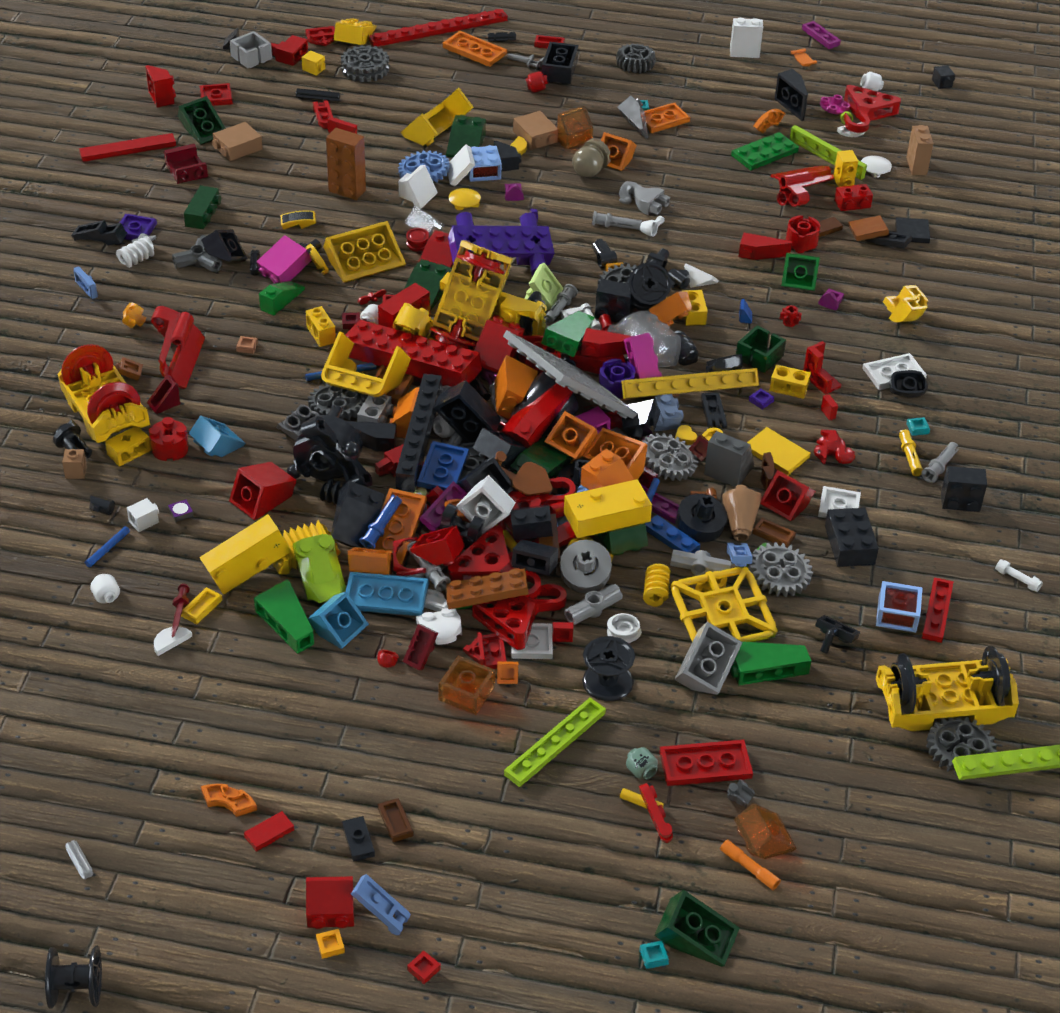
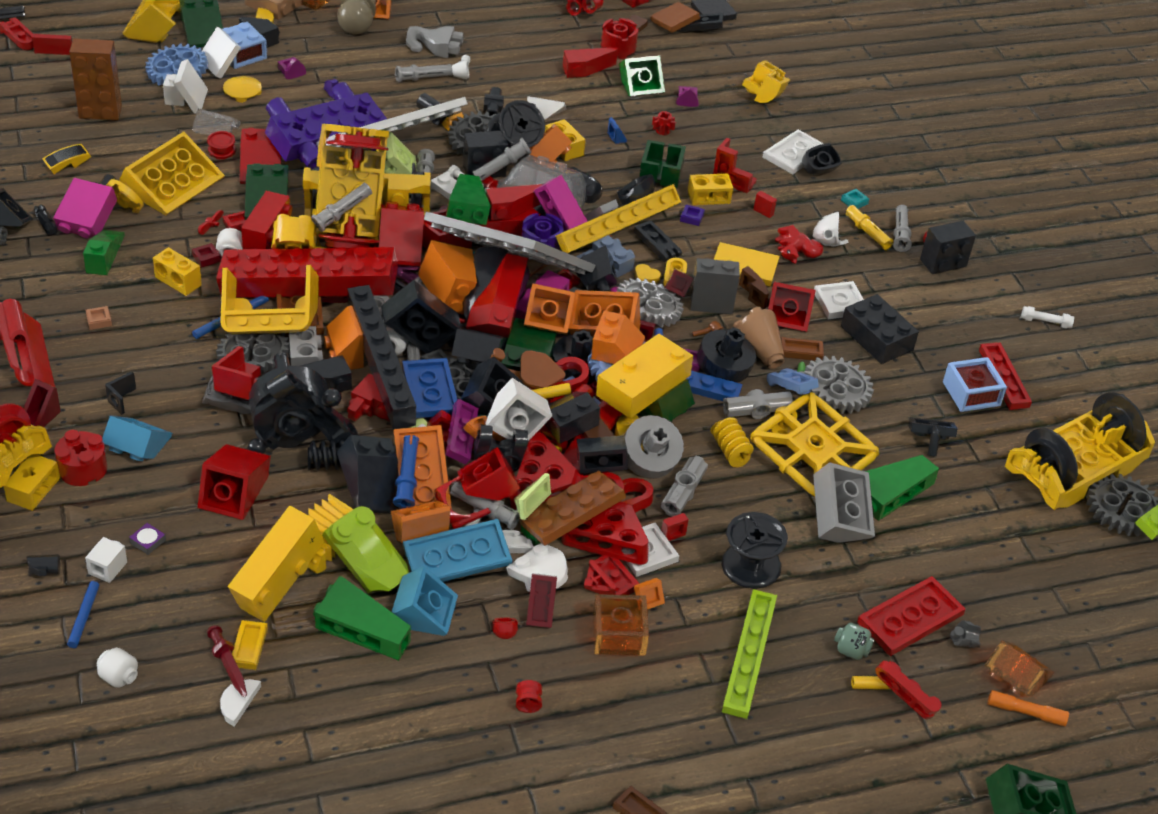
camera: 30 degrees left, 0 degrees up
white piece [607,613,642,643] -> none
none -> black bracket [105,372,136,415]
none -> red panel [212,346,261,400]
none -> light grey pin [311,182,372,232]
none -> white plate [316,97,467,147]
none -> light grey pin [473,138,531,181]
none -> yellowish green slope [514,473,551,520]
none -> red wheel [516,680,542,713]
none -> yellow piece [532,383,571,399]
none -> light grey tile [584,200,619,221]
none -> white helmet [813,212,848,247]

